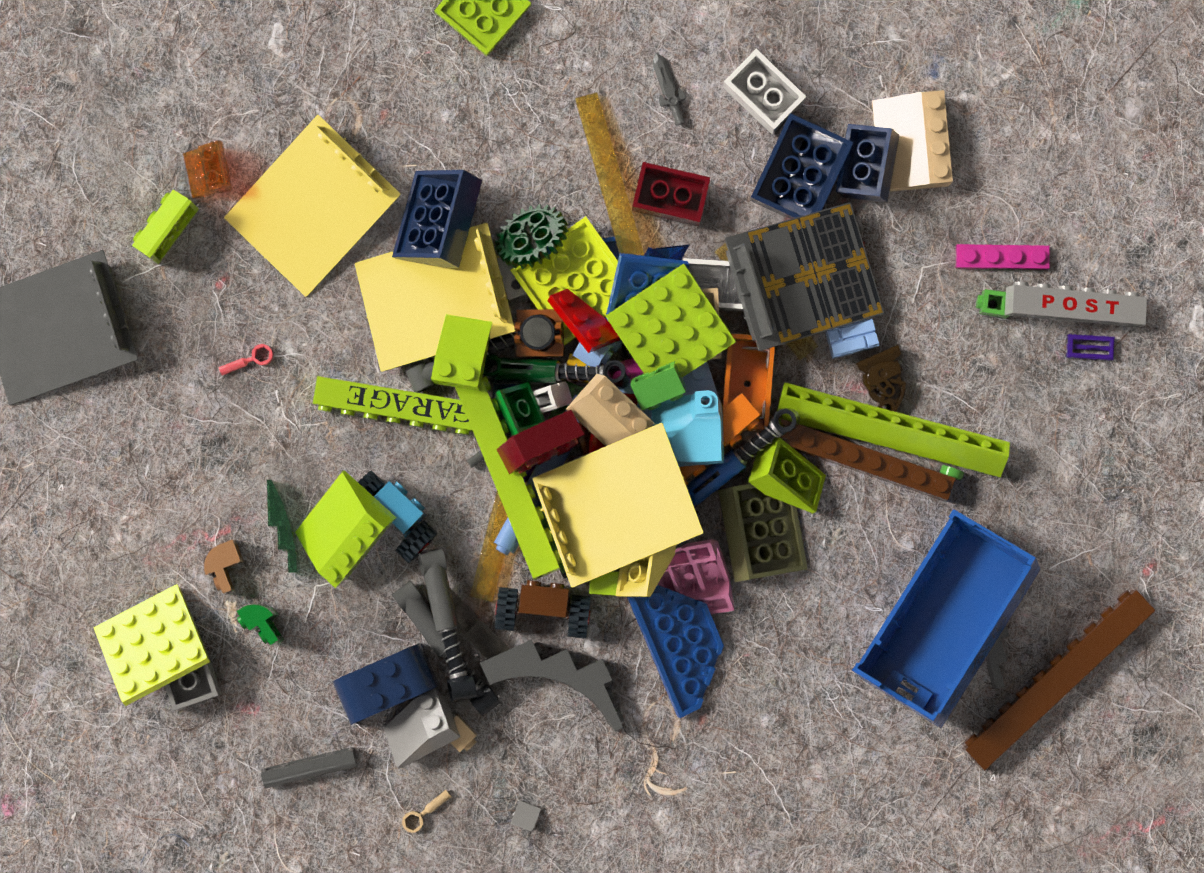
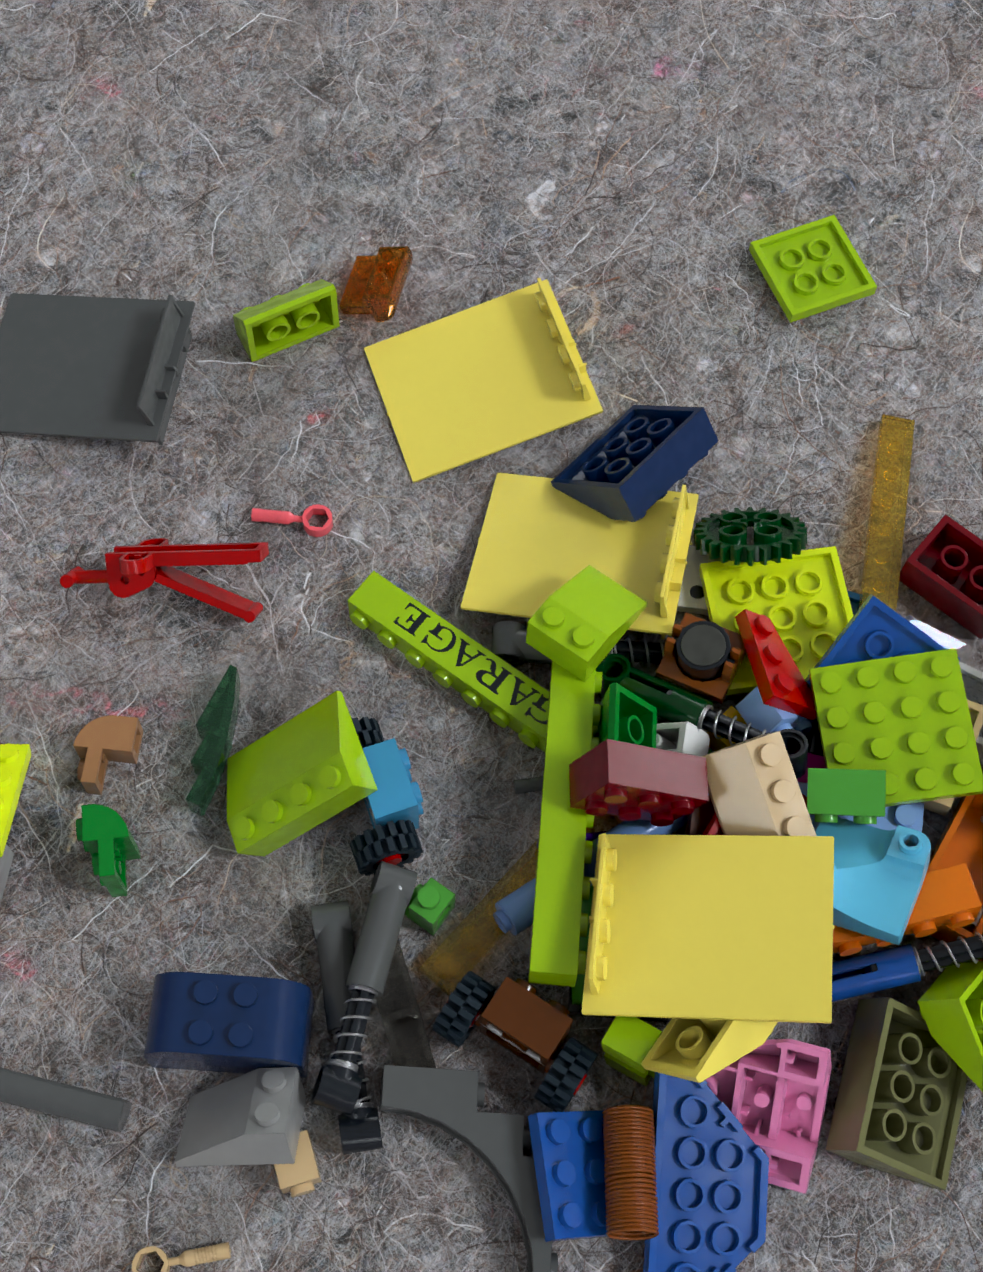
camera: 25 degrees right, 20 degrees down
none -> red piece [60,538,269,623]
none -> bright green brick [404,877,455,936]
none -> blue plate [528,1110,610,1242]
none -> dark orange piece [602,1105,659,1240]

